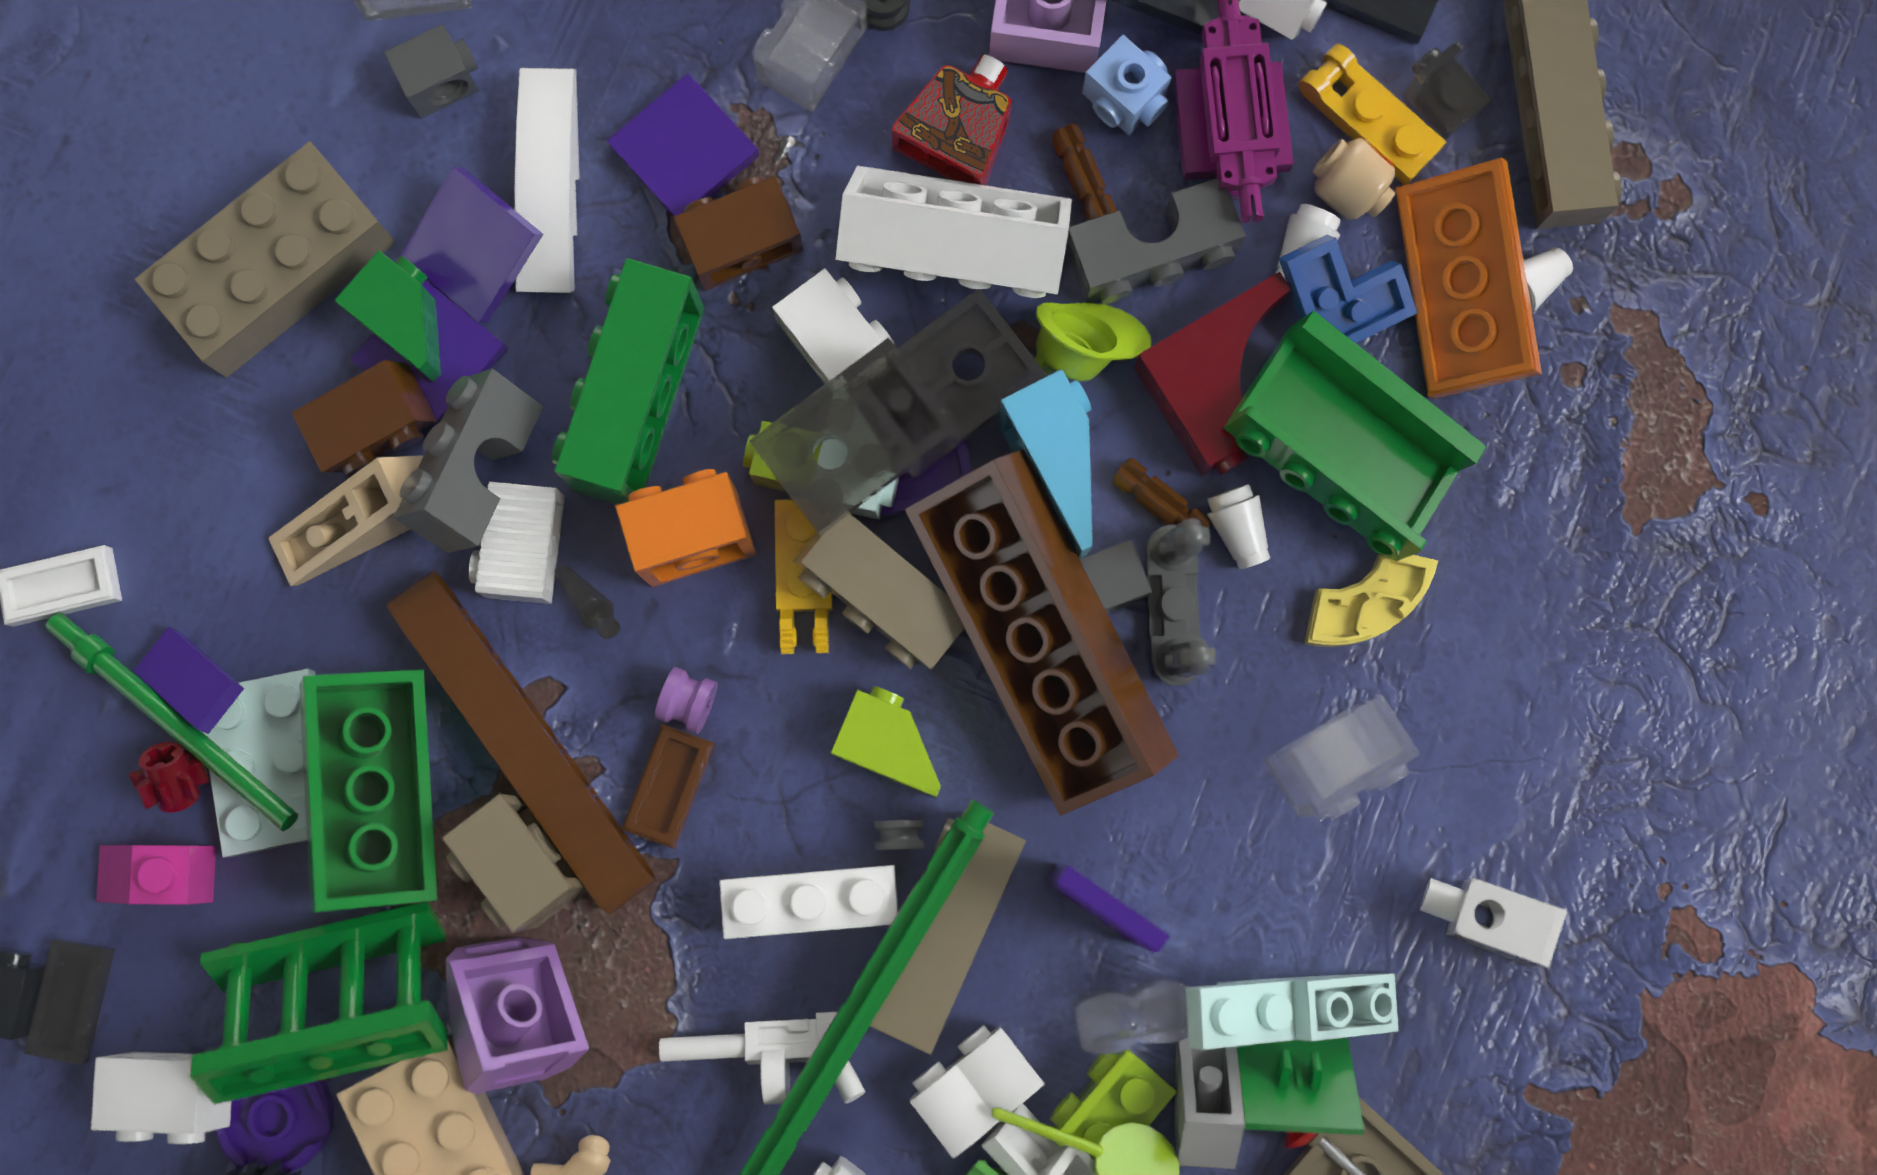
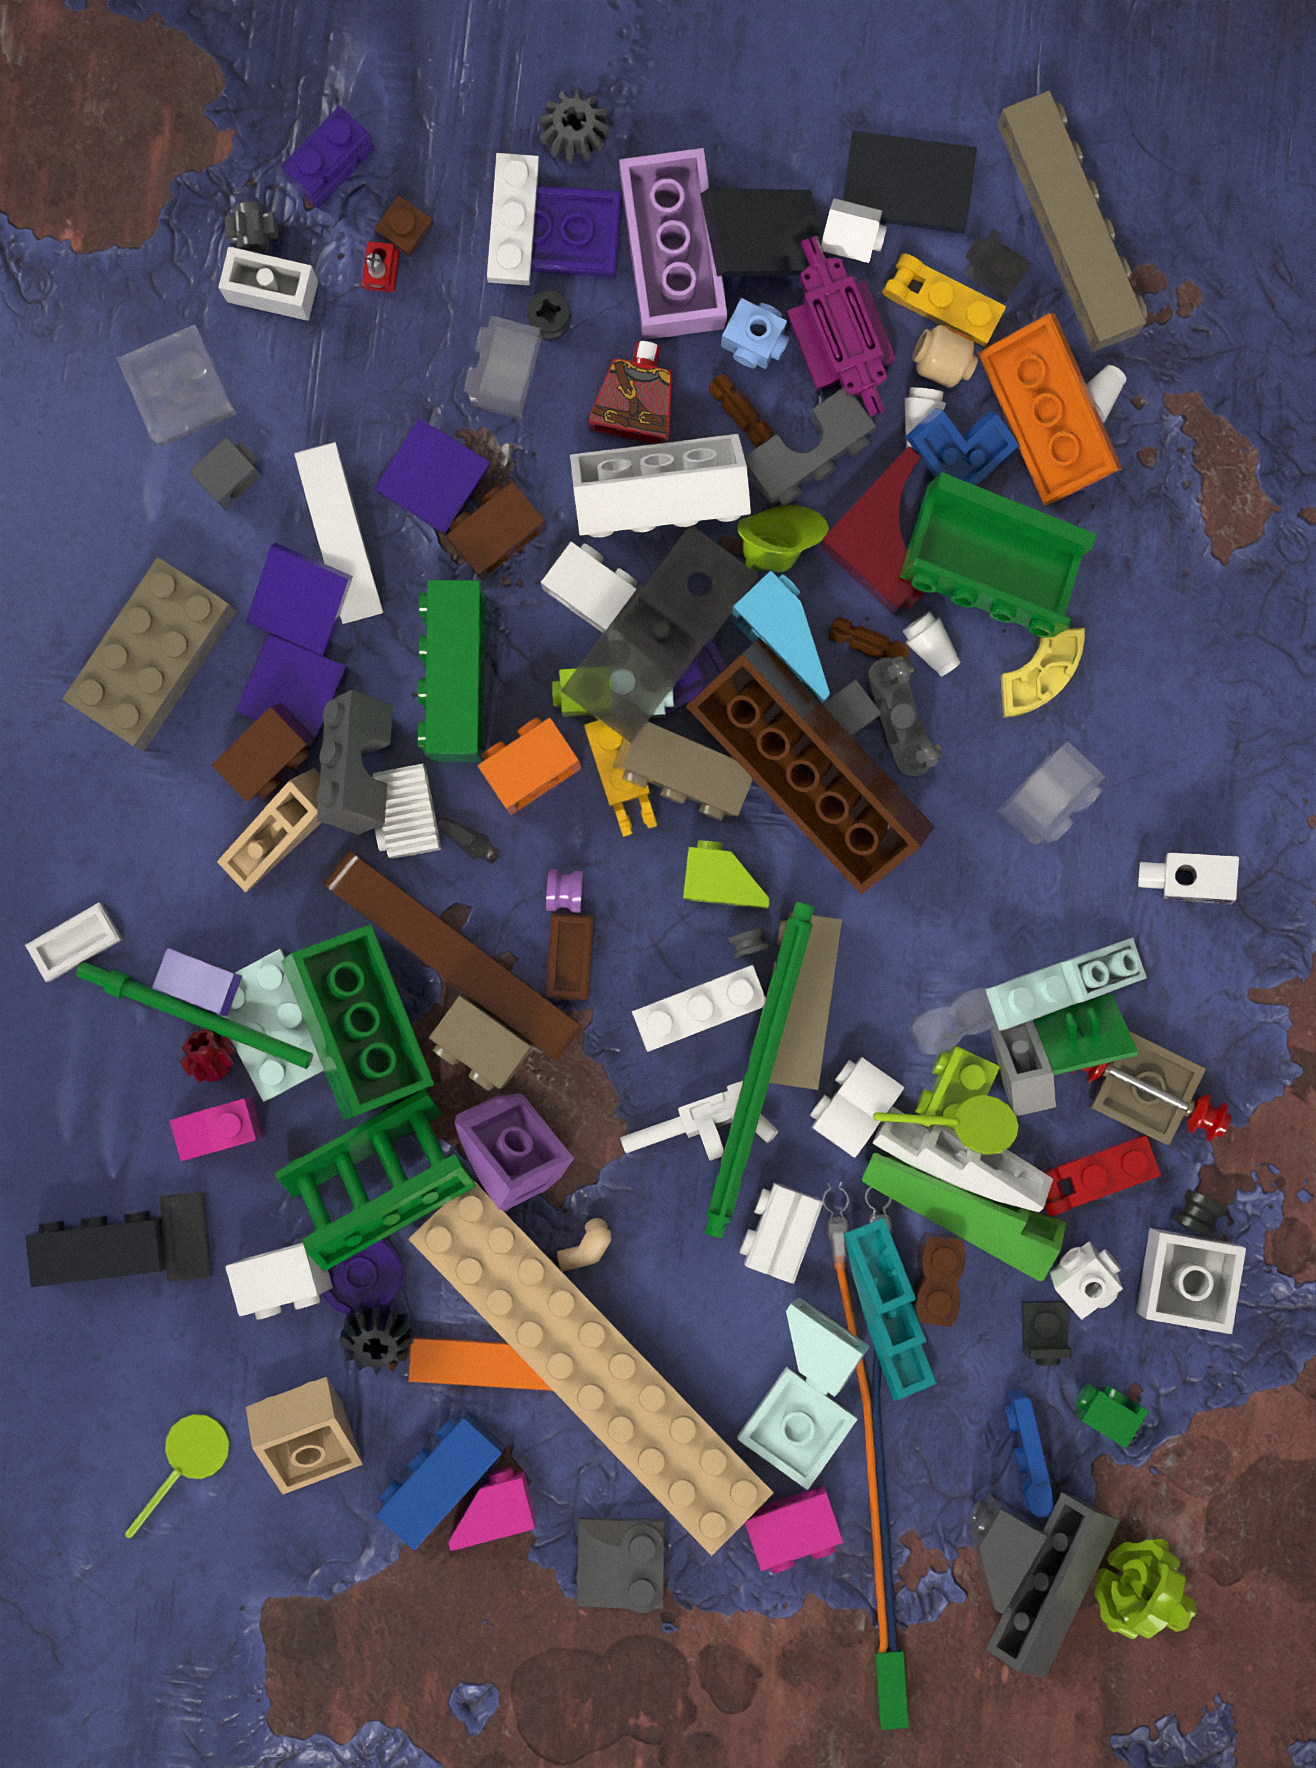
camera: 15 degrees left, 5 degrees up
green slope [335,250,441,382] -> none
dark purple tile [1046,864,1170,954] -> none

